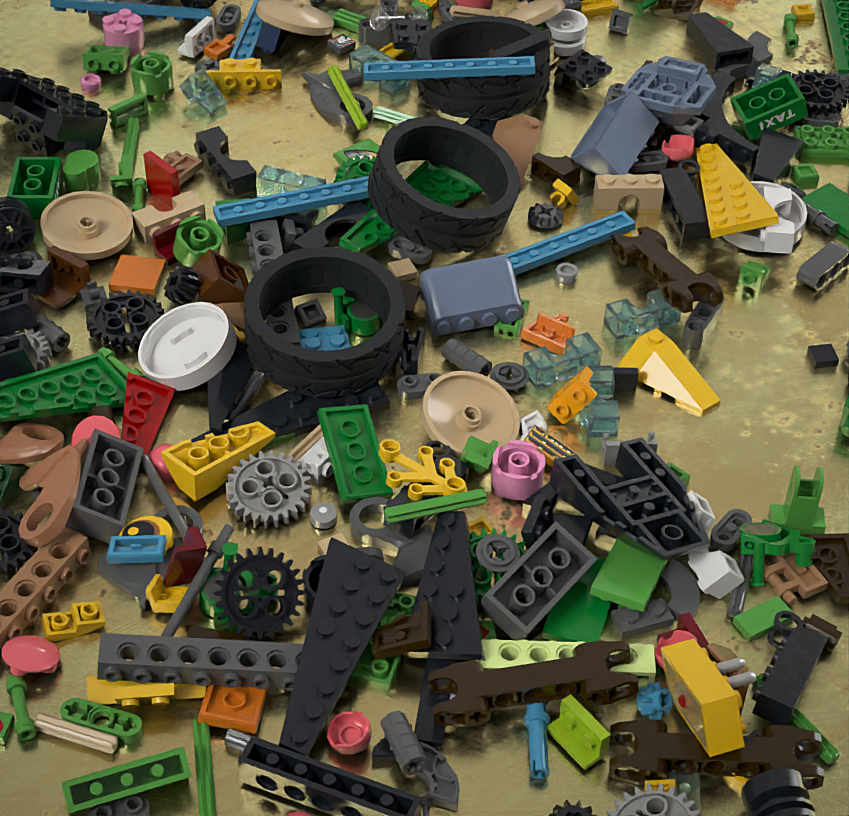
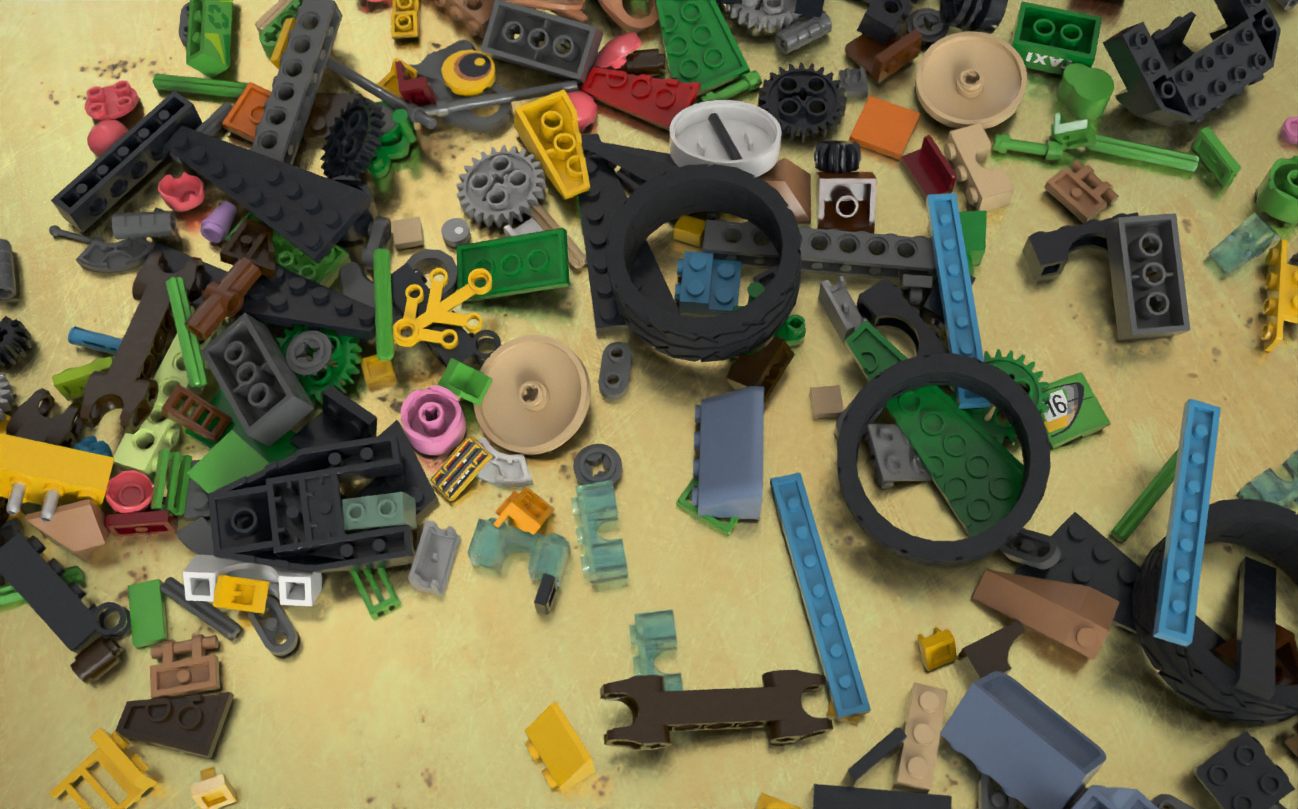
camera: 110 degrees right, 20 degrees up
dark azure tile [107,535,167,564] -> none
red tile [143,150,180,208] -> none
bright green brick [173,216,223,267] -> none
clear light blue arch [256,165,326,212] -> none
dark grey animal [301,69,373,126] -> none
lime axle [328,65,368,131] -> none
black hinge [393,327,425,378] -> none
dark grey axle [442,339,492,377] -> none
orange slope [520,313,576,356] -> none
dark grey gear [528,202,563,228] -> none
light grey tile [555,263,578,284] -> none
yellow wedge [617,328,721,414] -> none
dark grey beam [682,291,725,349] -> none
green piece [739,519,816,587] -> none
bright green piece [769,465,826,534] -> none
none -> bright green tile [151,449,192,516]
none -> reddish brown slope [161,384,232,444]
none -> bright green axle [166,277,208,388]
none -> reddish brown piece [184,257,262,341]
none -> lavender cone [200,201,237,243]
none -> yellow bracket [213,575,270,614]
none -> sand green brick [342,492,417,534]
none -> yellow slope [524,701,596,793]
none -> black bar [708,113,743,160]
none -> black tile [842,727,908,787]
none -> dark grey brick [1105,213,1191,340]

